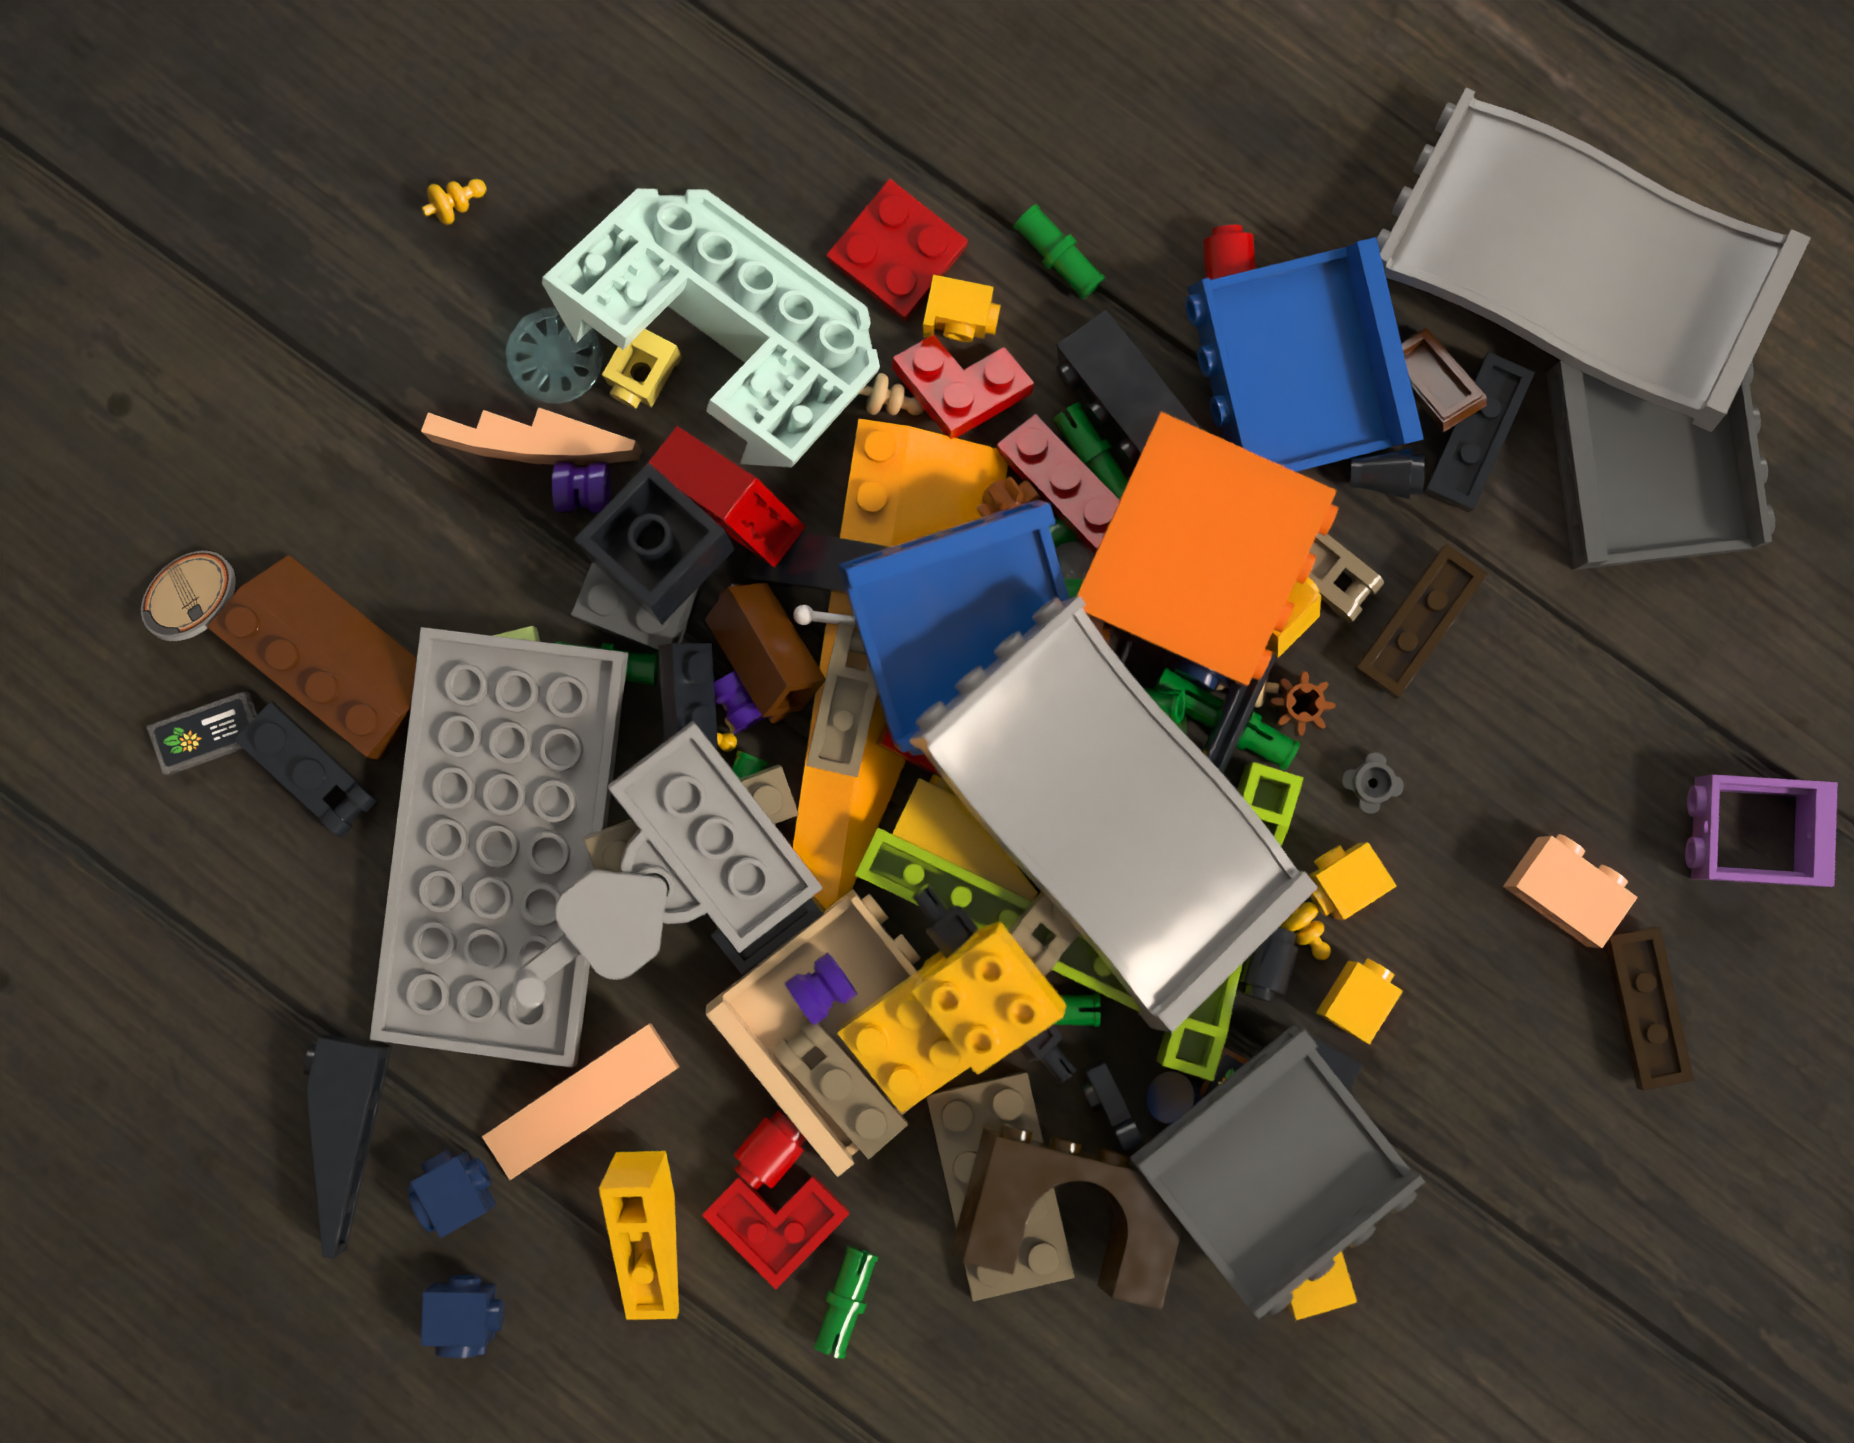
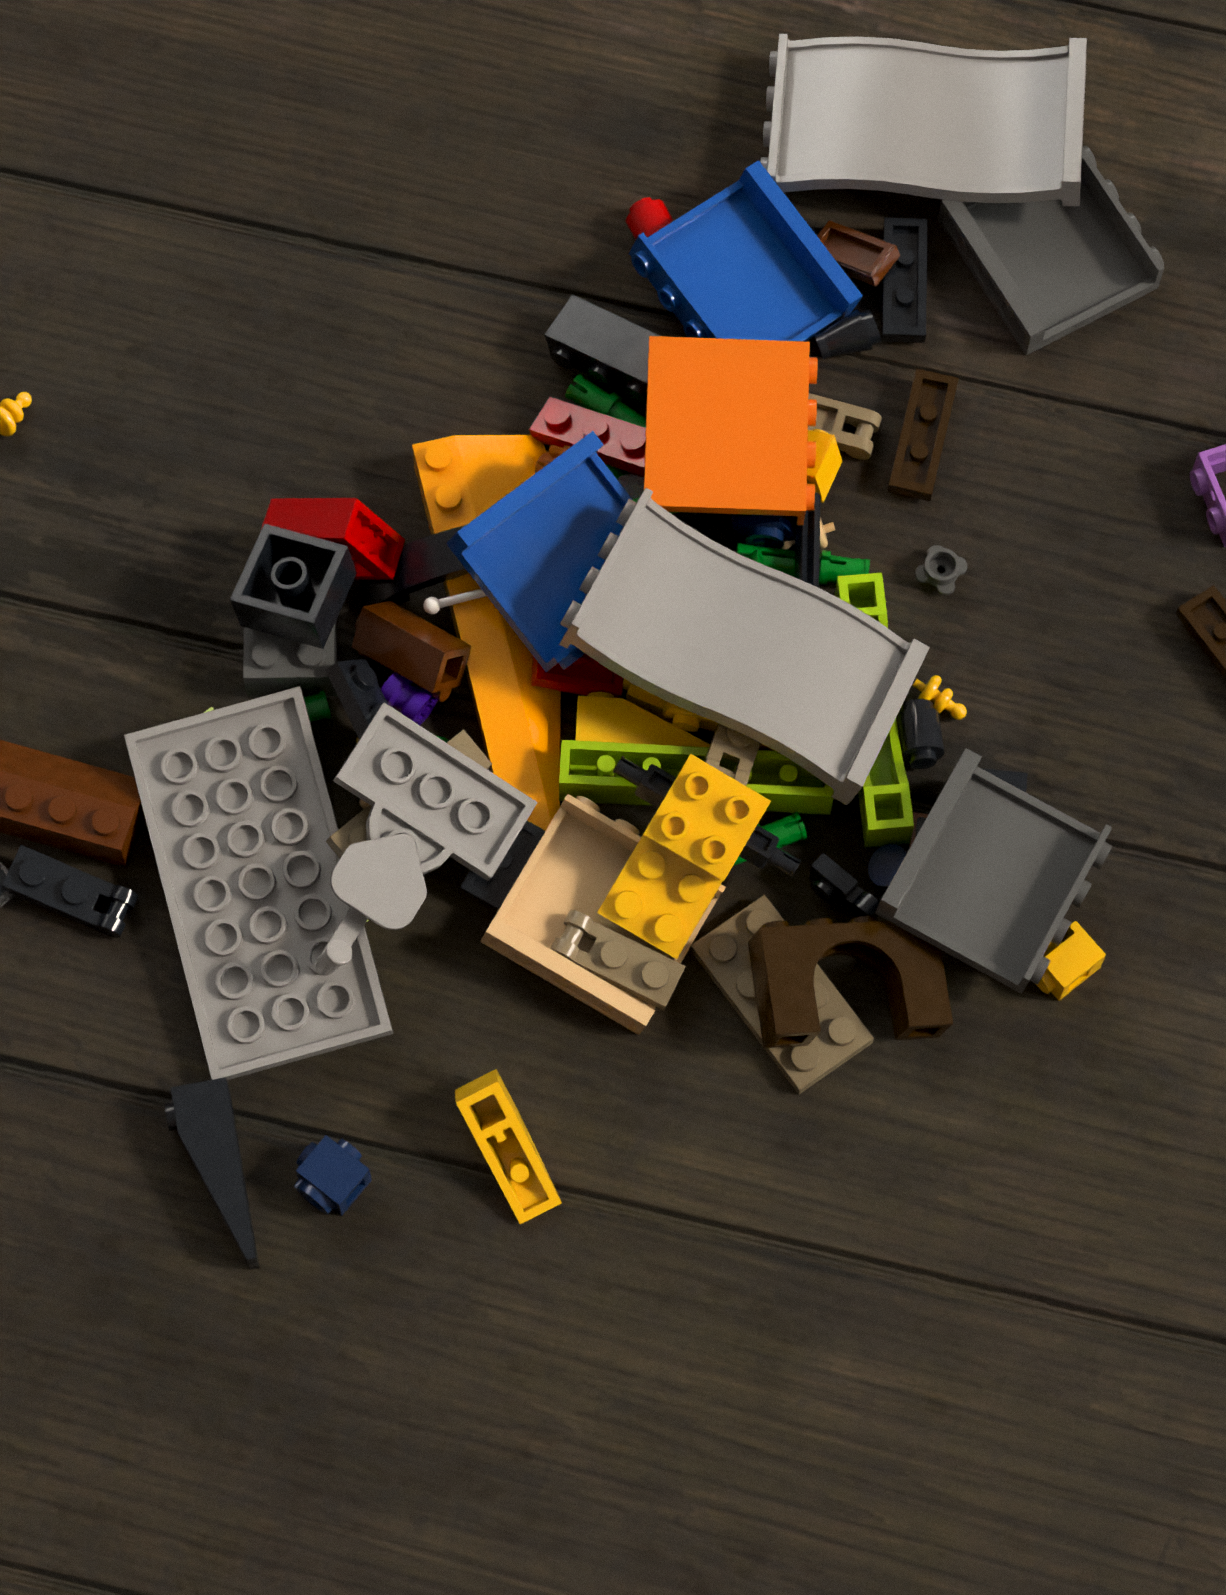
camera: 25 degrees left, 15 degrees down
light nougat slope [421,408,642,465] -> none
dark blue brick [421,1275,504,1358] -> none
light nougat slope [482,1023,679,1180] -> none
clear light blue wheel [506,307,602,403] -> none
light aqua slope [542,189,880,467] -> none
dark purple wheel [552,461,611,513] -> none
light yellow brick [602,329,682,409] -> none
red plate [702,1174,850,1290] -> none
red brick [733,1109,807,1190] -> none
dark purple wheel [785,952,858,1025] -> none
dark tan plate [806,622,877,777] -> none
green pin [813,1245,879,1359] -> none
red plate [827,179,968,322] -> none
tan hair [859,373,924,416] -> none
plate [892,334,1034,439] -> none
yellow brick [923,275,1001,342] -> none
green pin [1013,204,1106,300] -> none
dark orange gear [1268,671,1336,737] -> none
yellow brick [1308,842,1397,920] -> none
yellow brick [1316,958,1403,1044] -> none
light nougat brick [1503,834,1638,948] -> none

